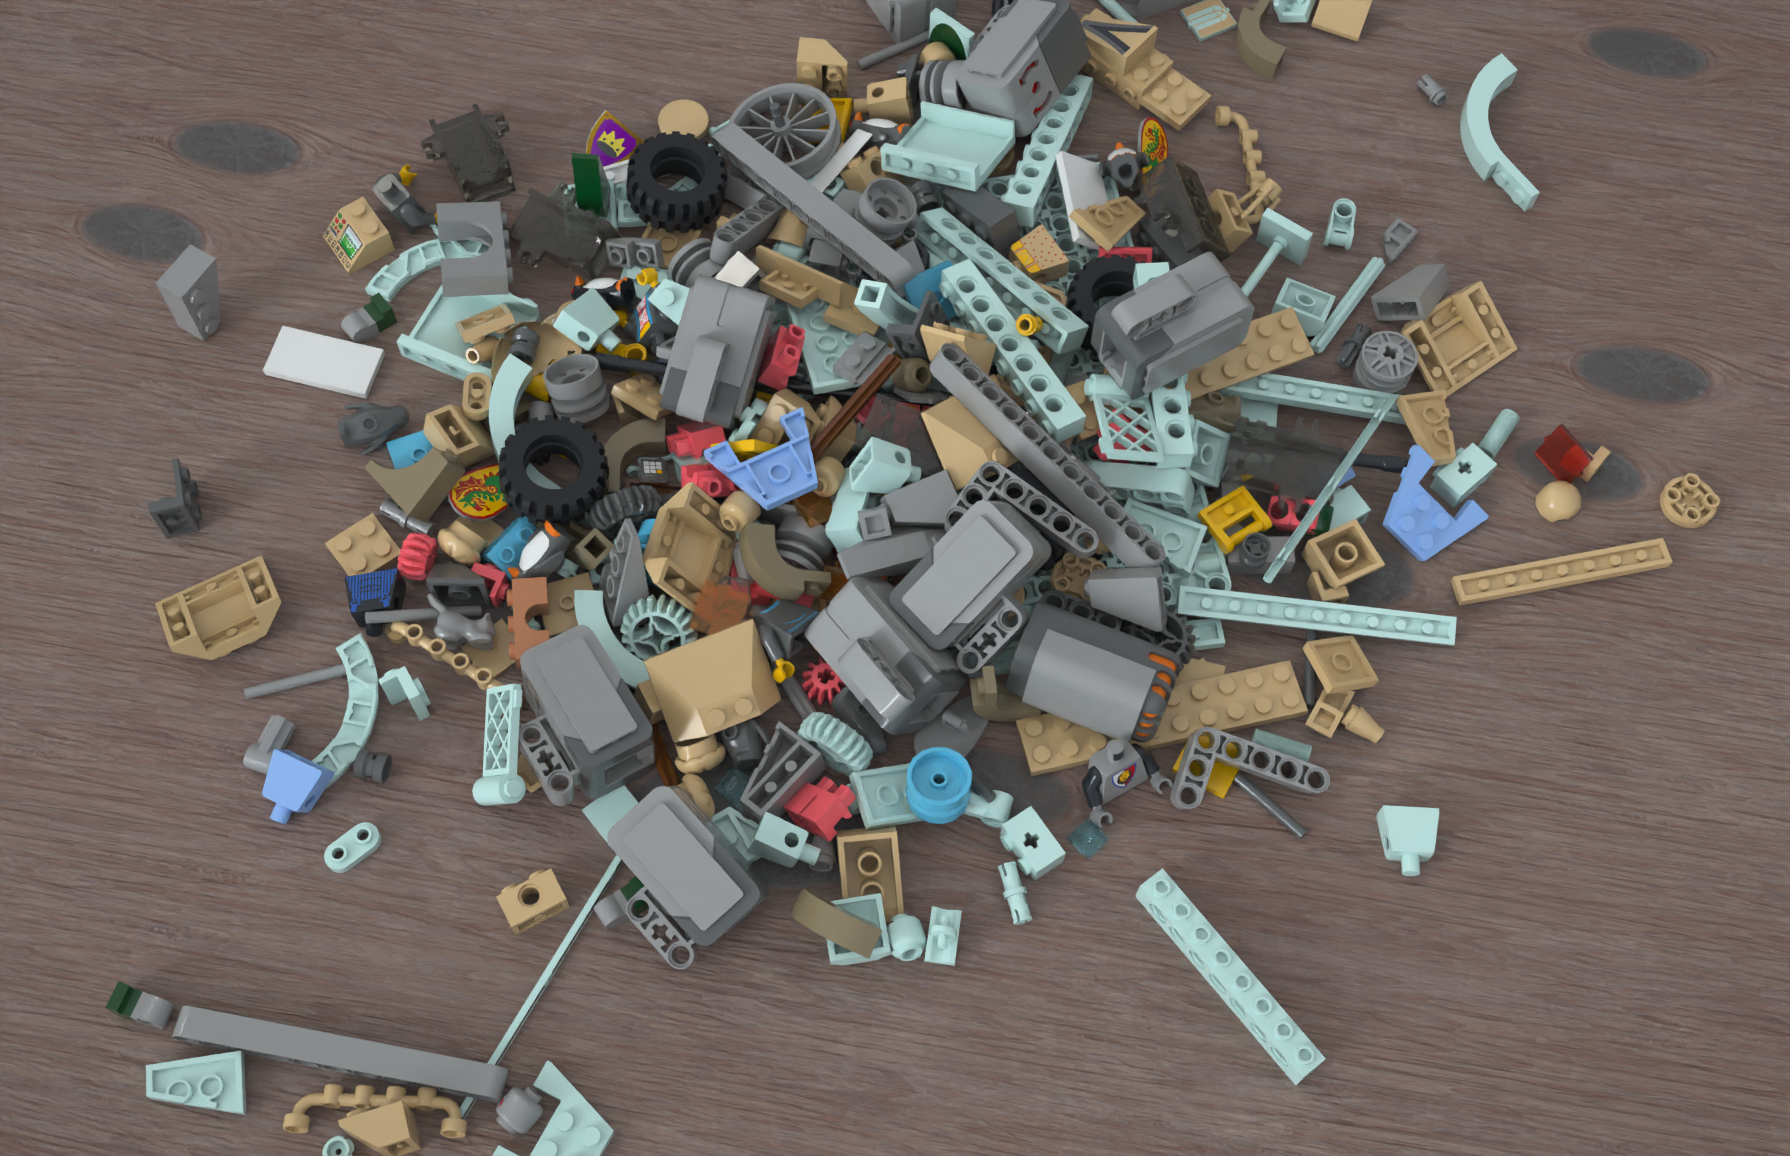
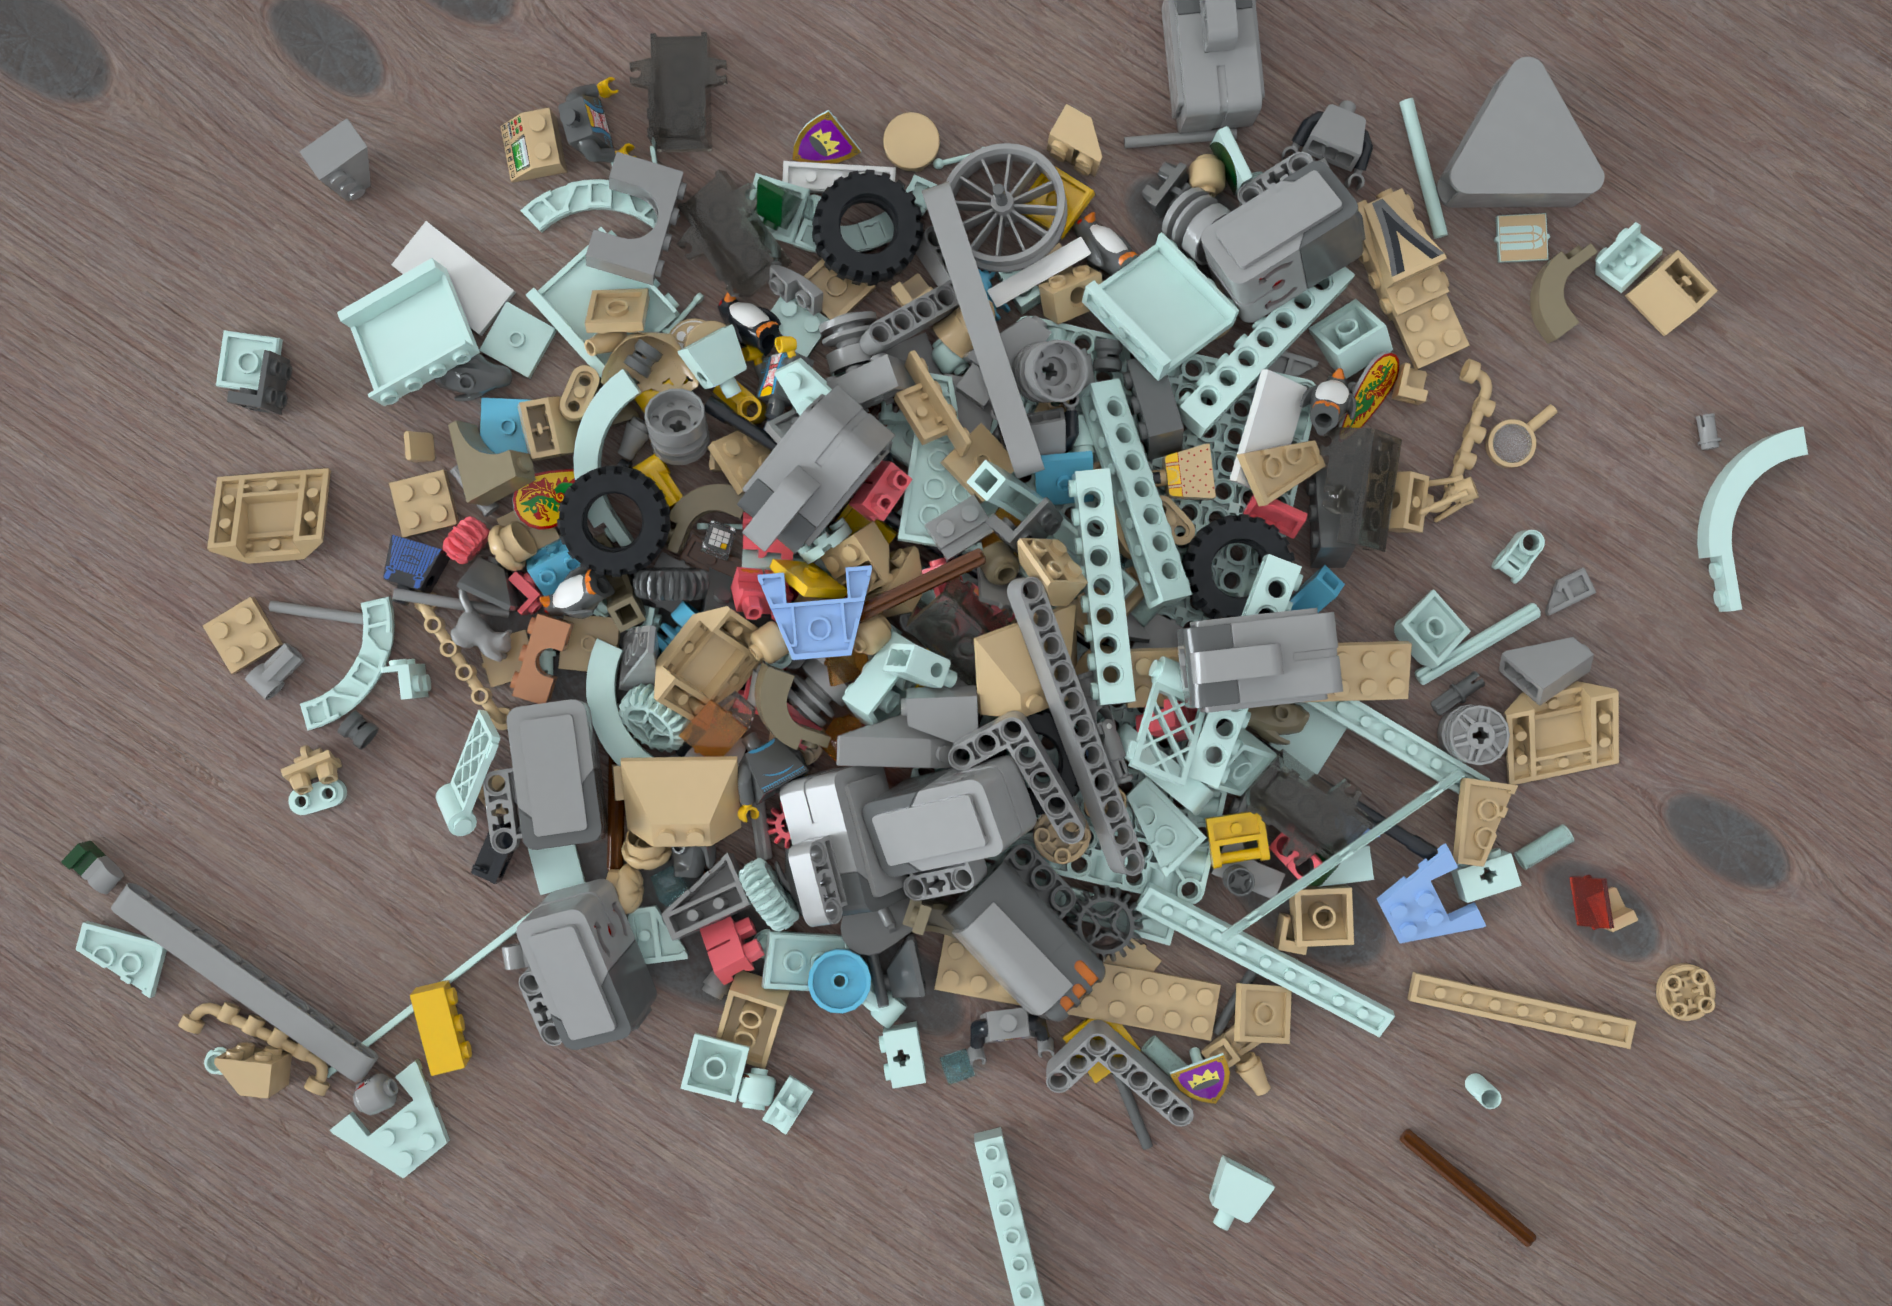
camera: 20 degrees right, 25 degrees up
light blue torso [262,749,335,824] -> none
leg [341,292,397,343] -> none
tan brick [496,868,570,936] -> none
light aqua torso [747,812,821,868] -> none
dark tan arch [790,886,882,959] -> none
tan torso [854,77,913,127] -> none
light grey tile [857,505,892,541] -> none
light aqua pin [997,861,1032,925] -> none
yellow pin [1016,314,1043,336] -> none
light grey slope [1085,567,1167,632] -> none
light aqua tile [1241,208,1313,298] -> none
tan hair [1535,481,1581,522] -> none
none -> tan plate [203,597,283,674]
none -> light aqua plate [216,330,283,391]
none -> tan hips [281,745,342,795]
none -> light aqua panel [337,258,480,406]
none -> tan slope [404,431,435,463]
none -> yellow brick [410,980,472,1076]
none -> black hinge [471,821,515,884]
none -> light aqua plate [479,301,557,379]
none -> light aqua hinge [661,292,705,334]
none -> dark grey slope [883,932,926,998]
none -> shield [1170,1047,1230,1104]
none -> light aqua slope [1308,299,1393,379]
none -> tan panel [1391,363,1428,405]
none -> reddish brown axle [1400,1129,1536,1247]
none -> light aqua piece [1465,1073,1502,1109]
none -> piece [1485,404,1557,468]

